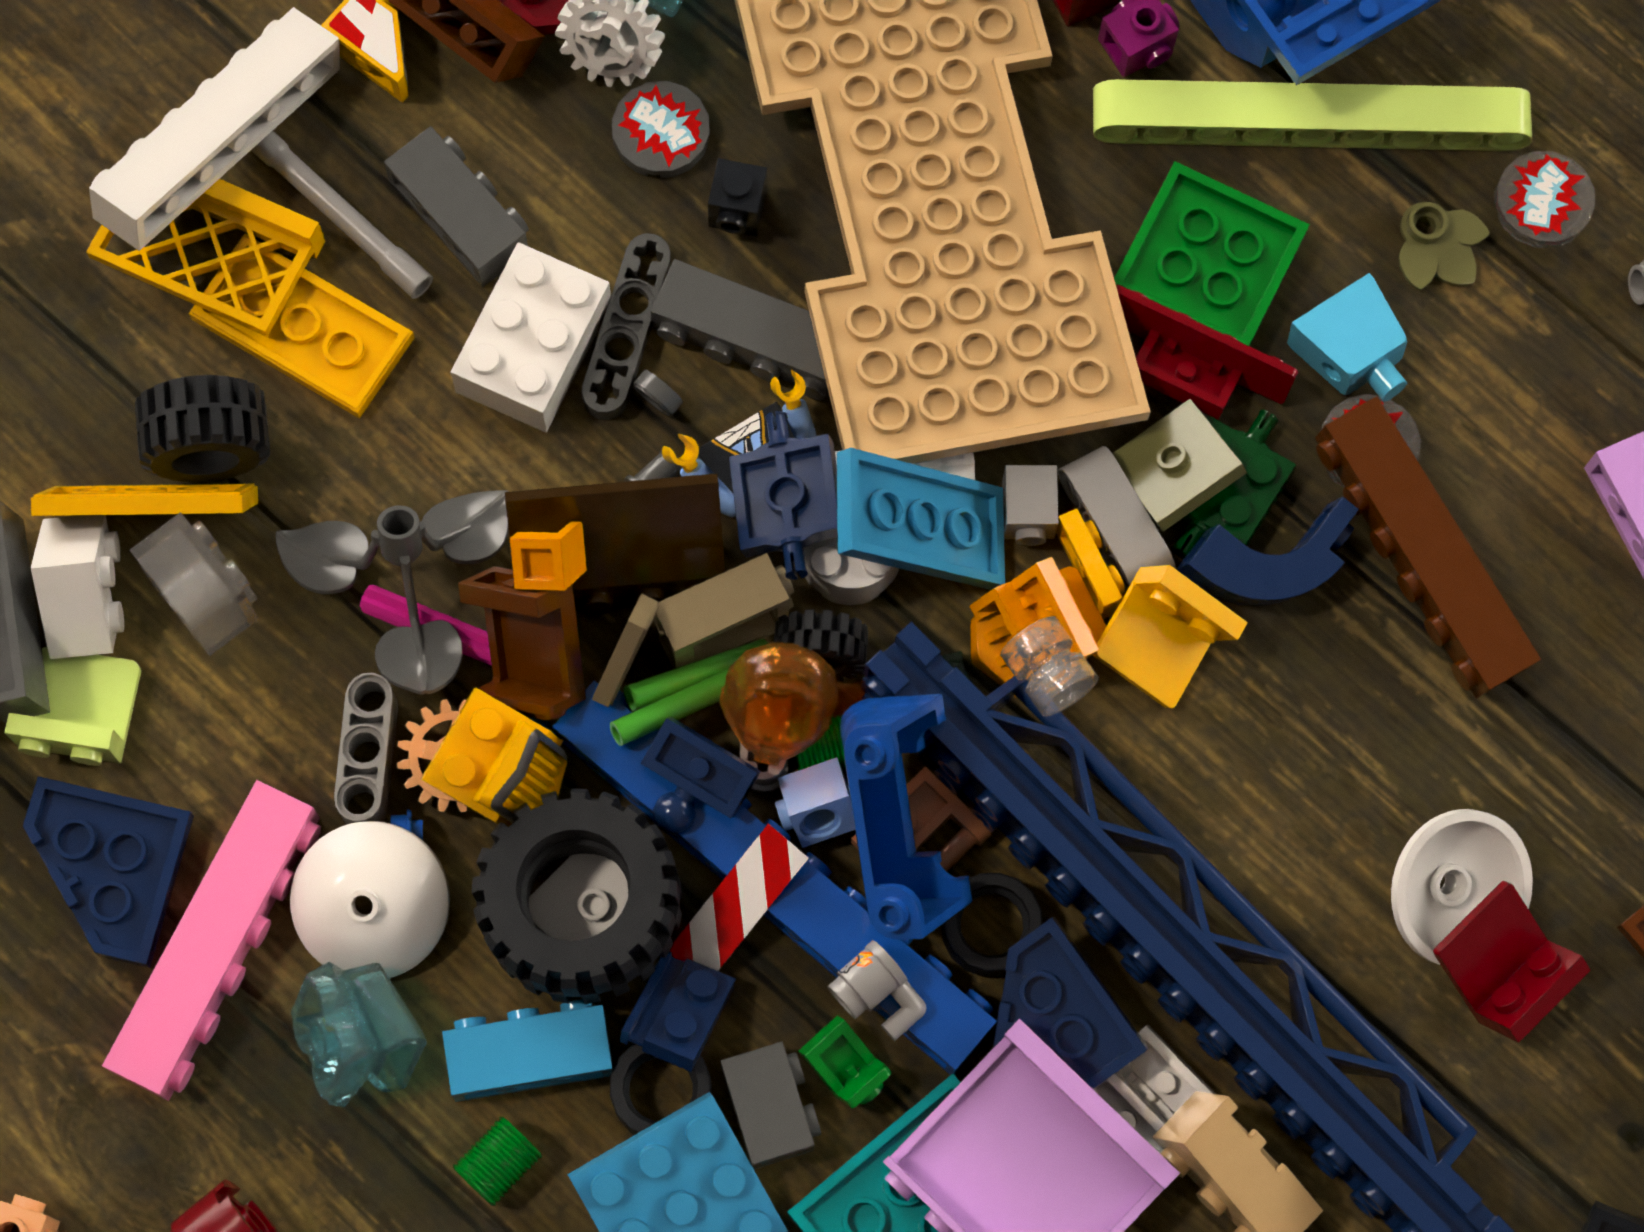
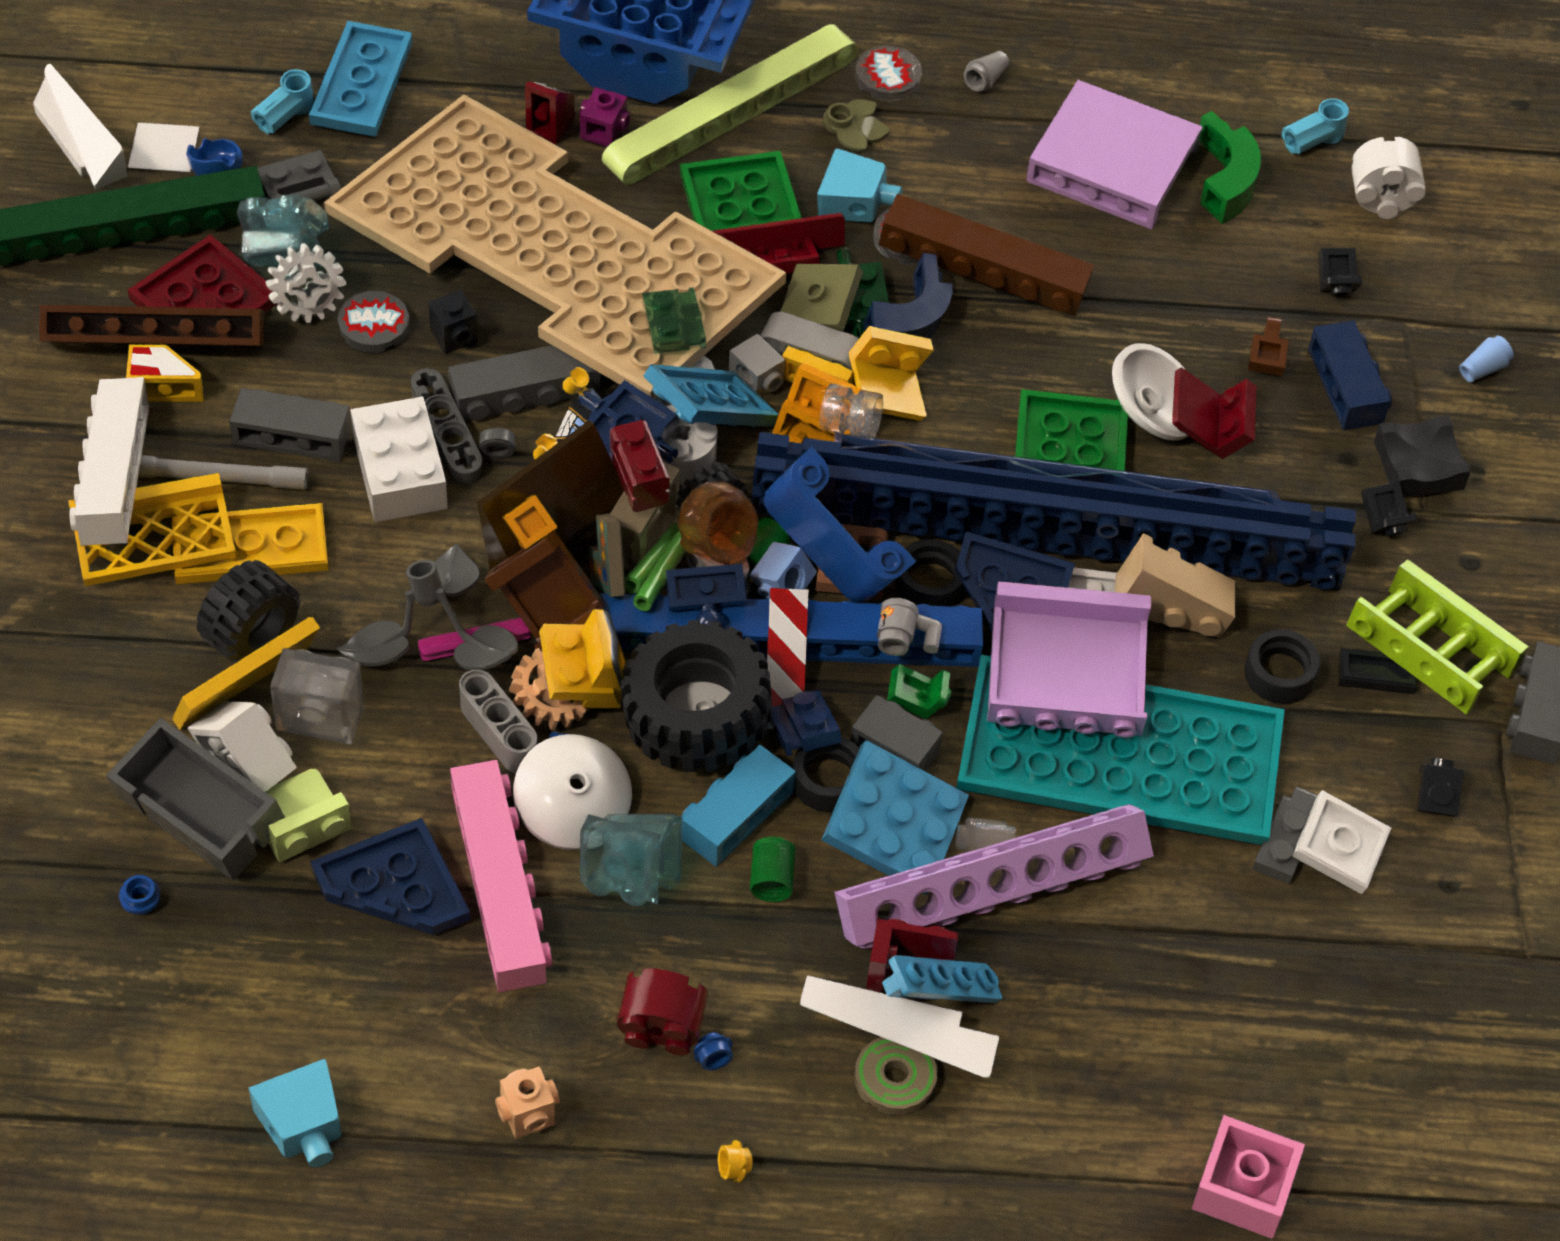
camera: 40 degrees left, 20 degrees down
none -> dark red brick [610,420,670,512]
none -> clear green plate [642,287,706,354]
none -> green plate [1015,389,1128,471]

